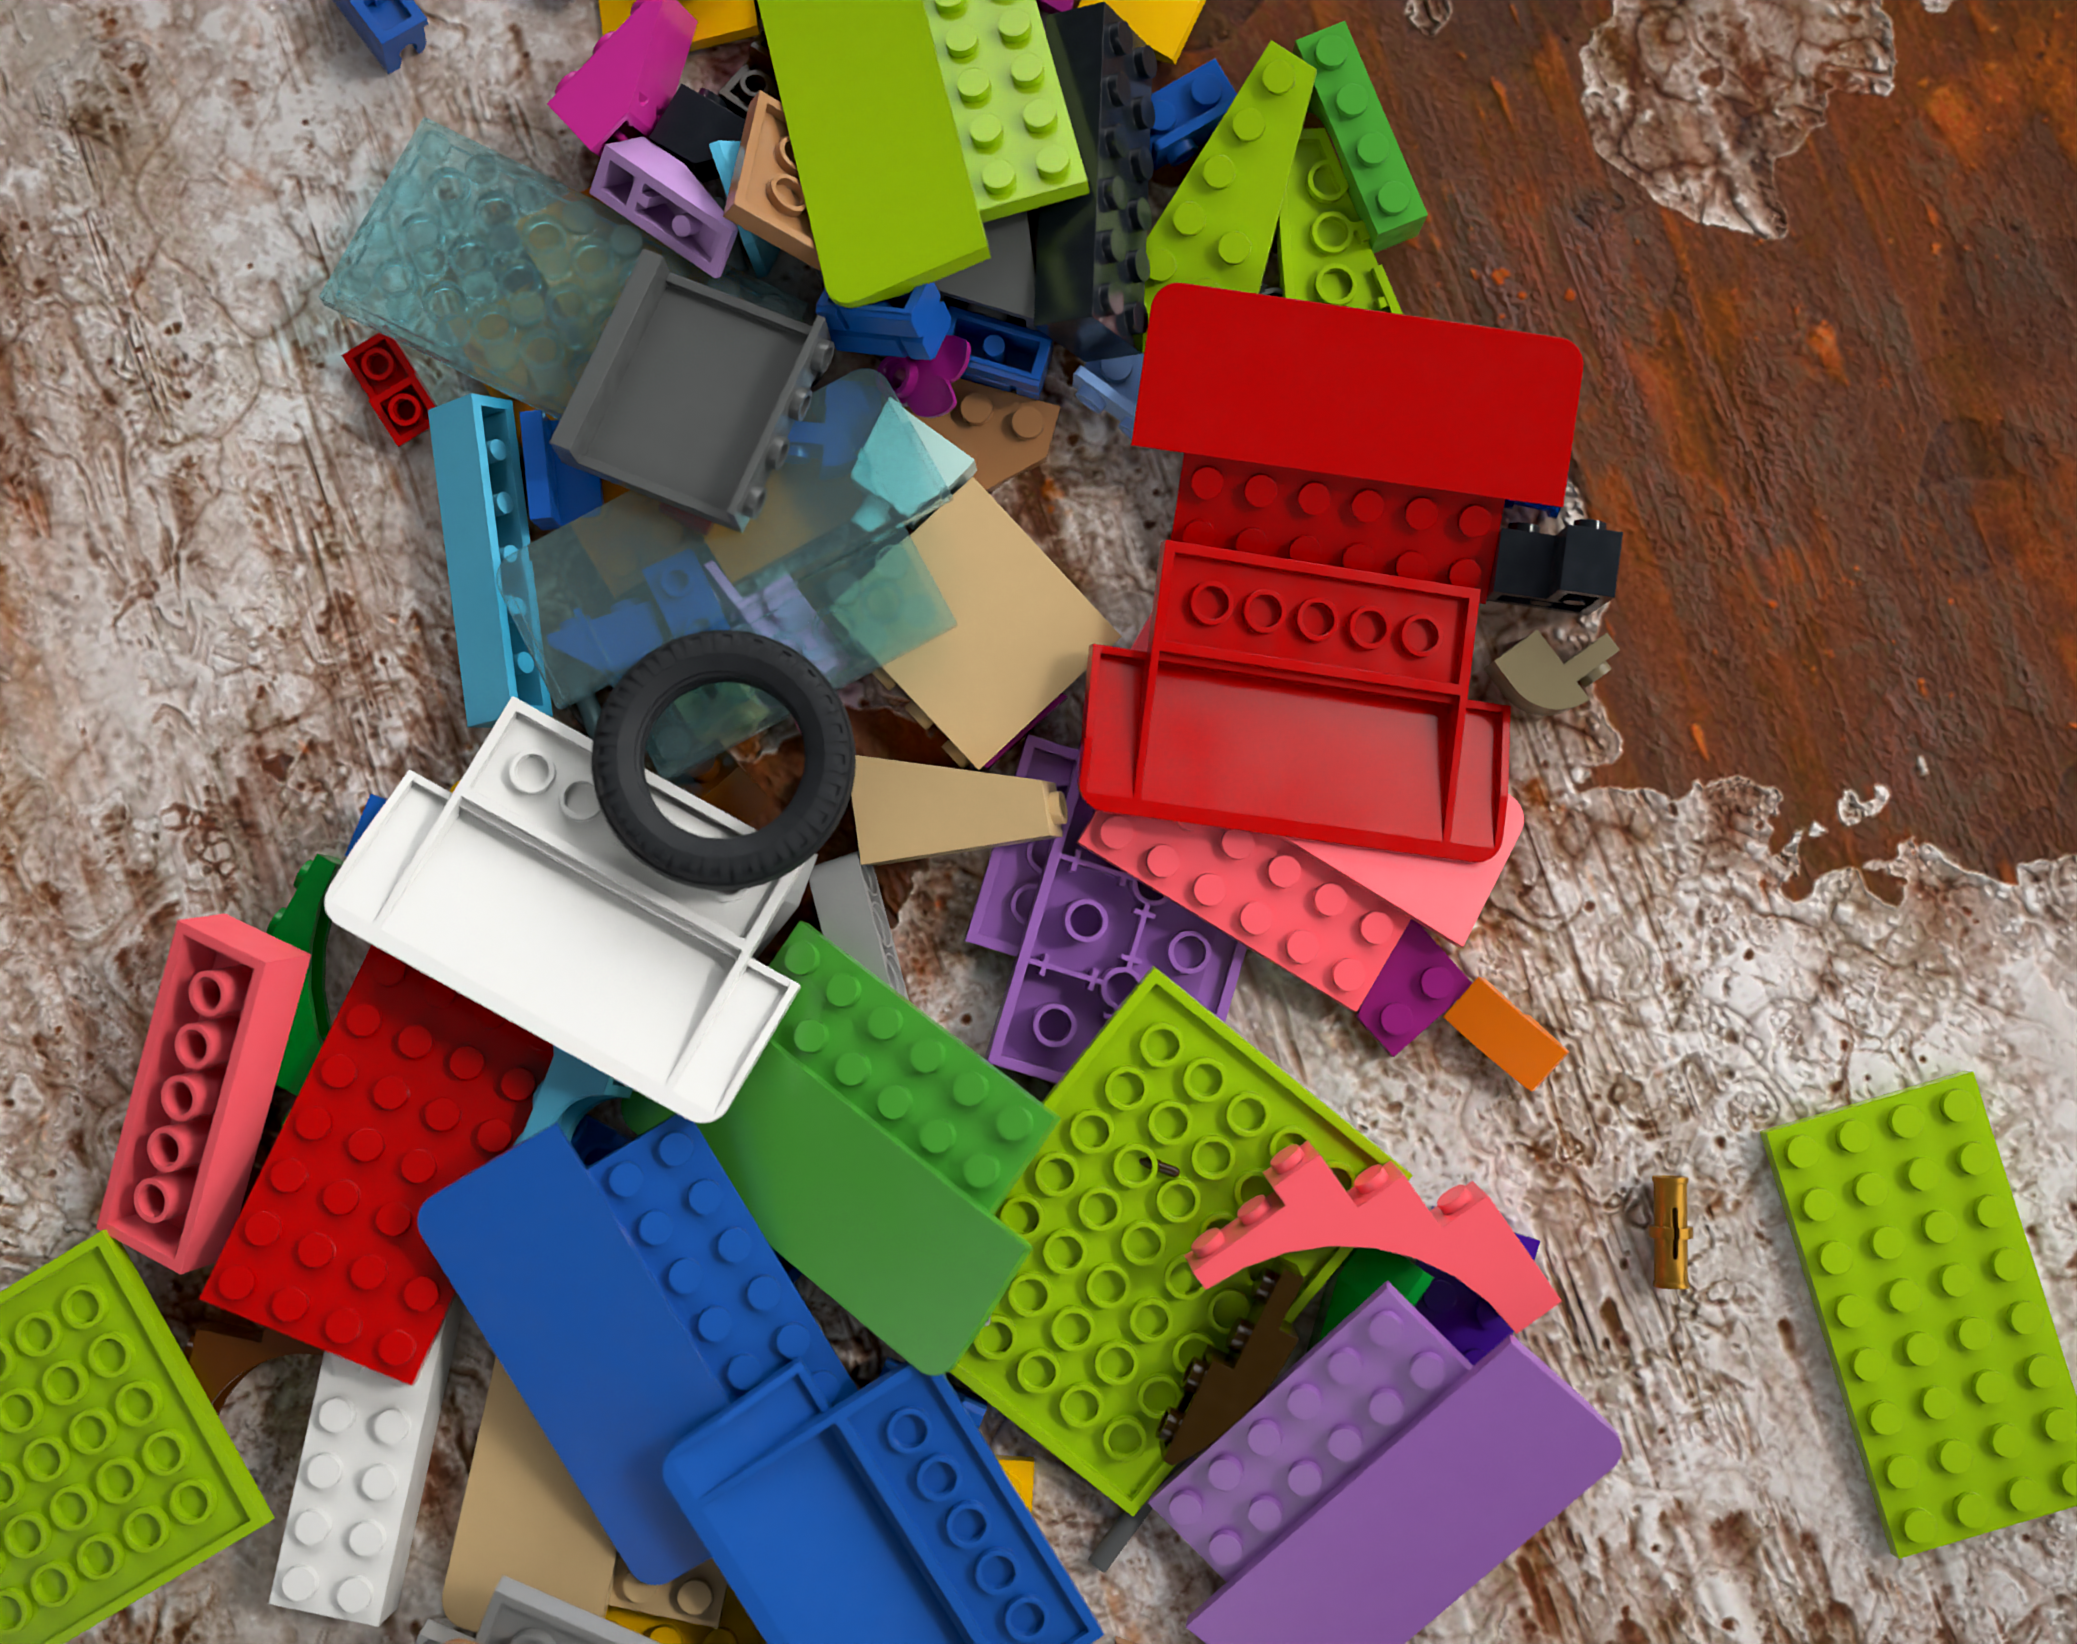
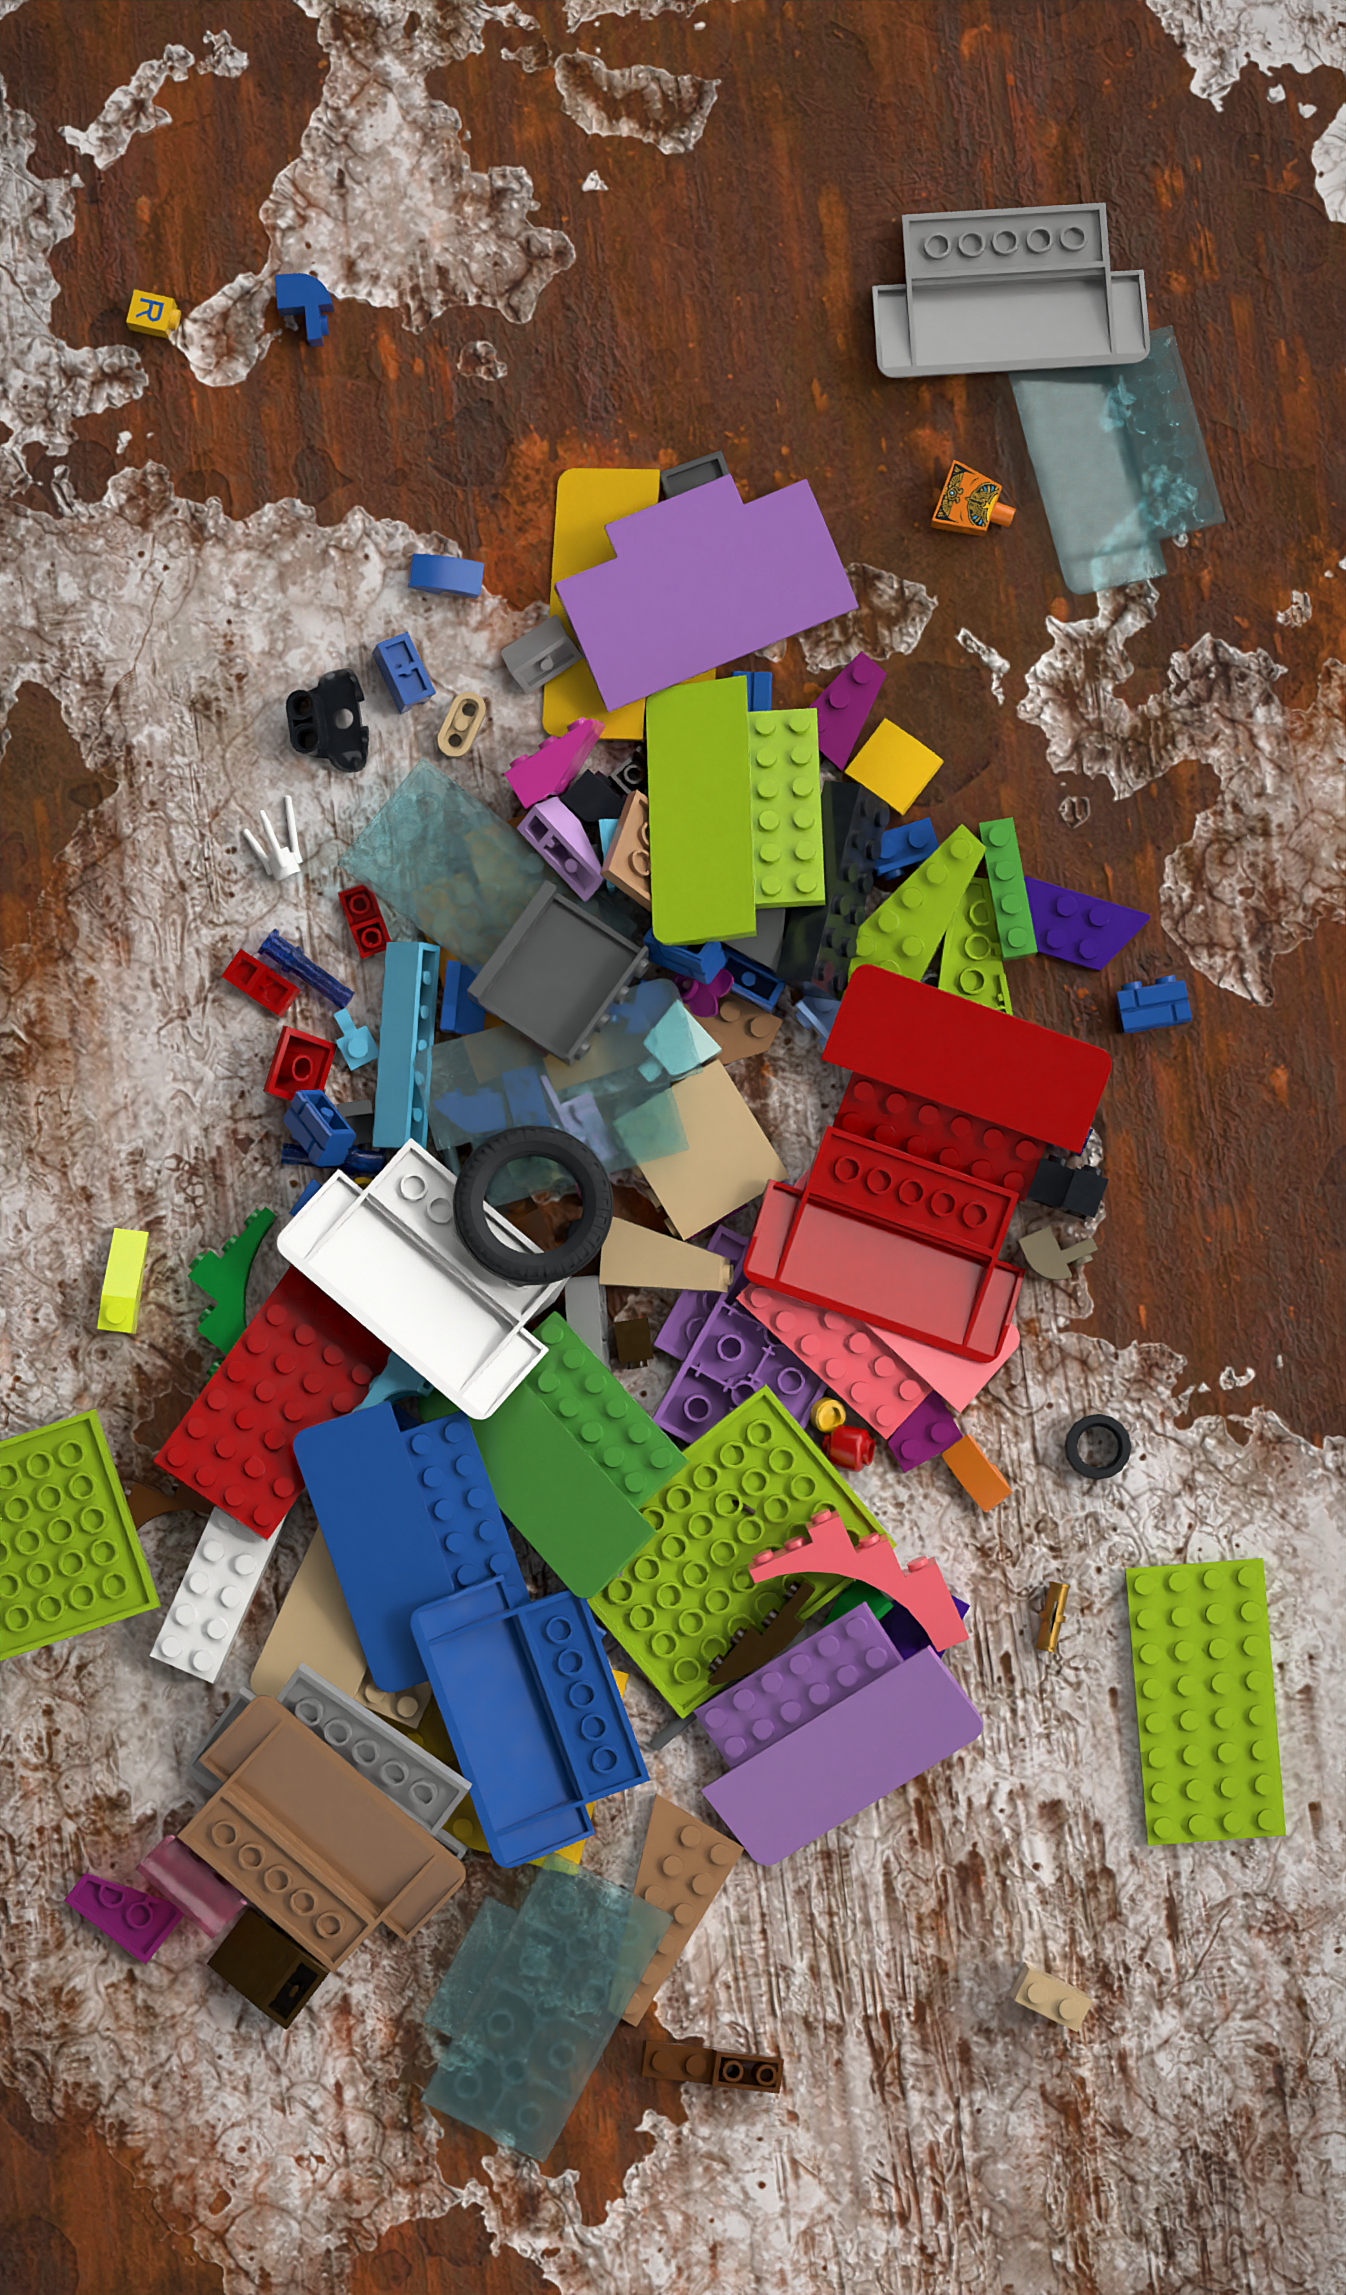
camera: 15 degrees right, 0 degrees up
coral brick [96,913,311,1275] -> none
none -> neon yellow slope [97,1228,149,1334]
none -> red slope [221,948,301,1018]
none -> white plant [243,795,303,881]
none -> clear blue pin [258,928,355,1010]
none -> red slope [263,1025,337,1102]
none -> clear blue pin [281,1143,387,1176]
none -> blue brick [283,1090,357,1167]
none -> black piece [286,668,369,773]
none -> medium azure plate [333,1008,379,1071]
none -> dark grey panel [337,1099,375,1146]
none -> tan plate [438,692,486,758]
none -> dark brown brick [614,1317,654,1370]
none -> yellow tile [810,1397,846,1433]
none -> red head [822,1424,875,1472]
none -> dark purple wing [1024,876,1150,972]
none -> black tyre [1064,1414,1132,1480]
none -> blue brick [1115,975,1192,1035]

